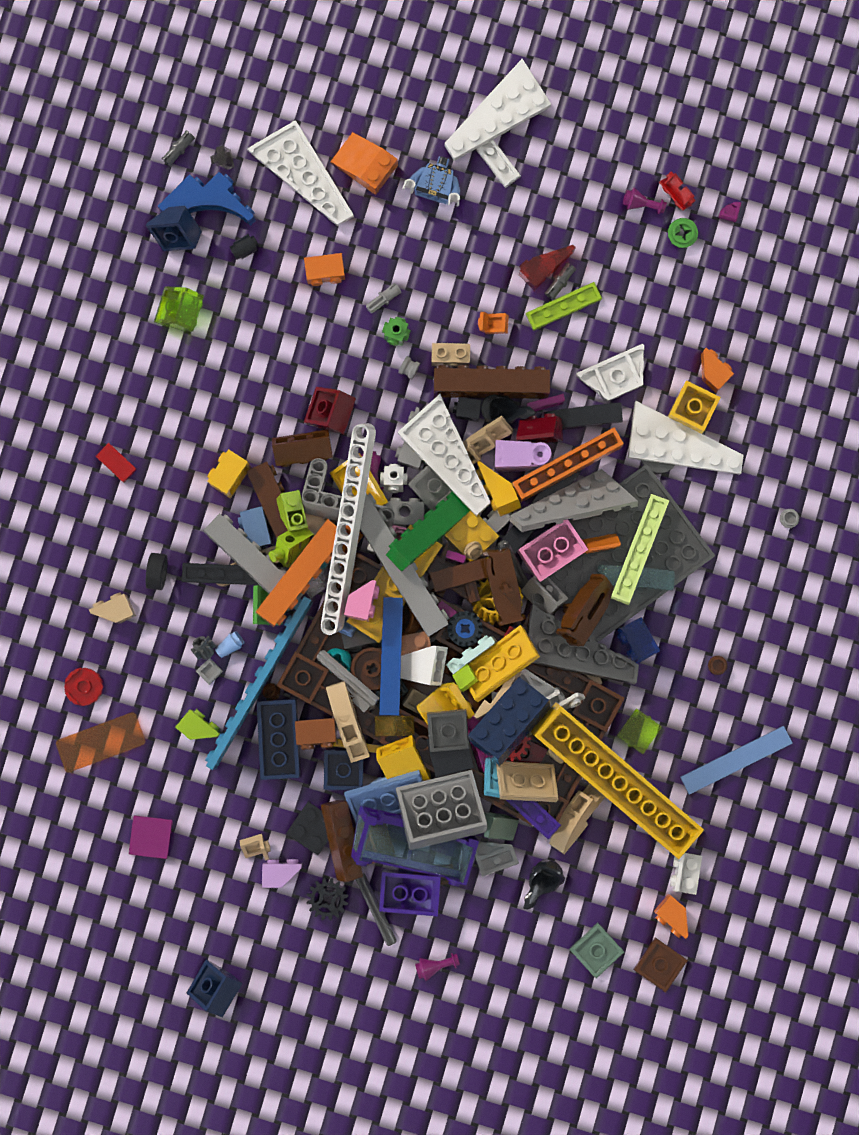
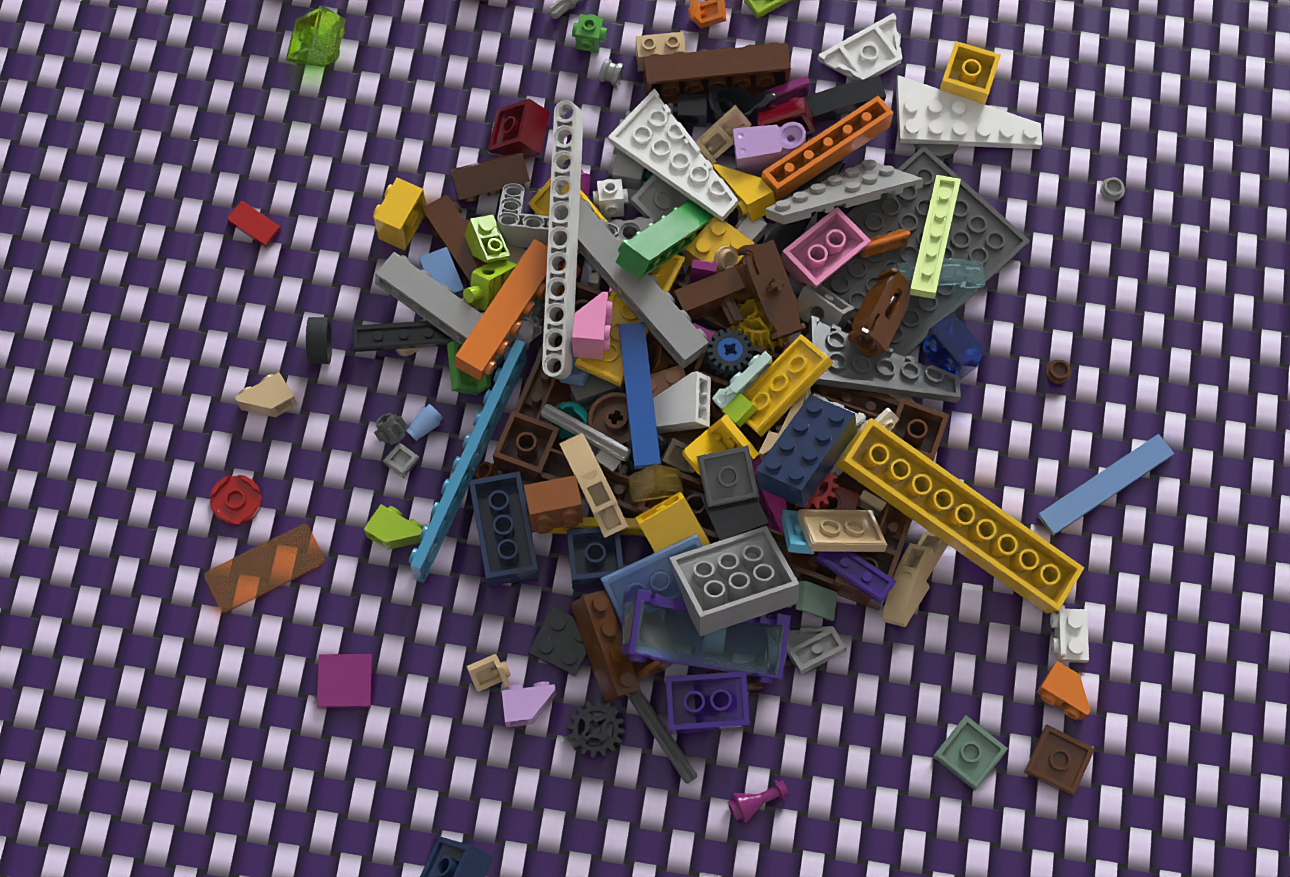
camera: 10 degrees left, 15 degrees down
black piece [523,859,565,910] -> none
clear neon green piece [617,708,662,754] -> none
orange slope [701,348,734,393] -> none

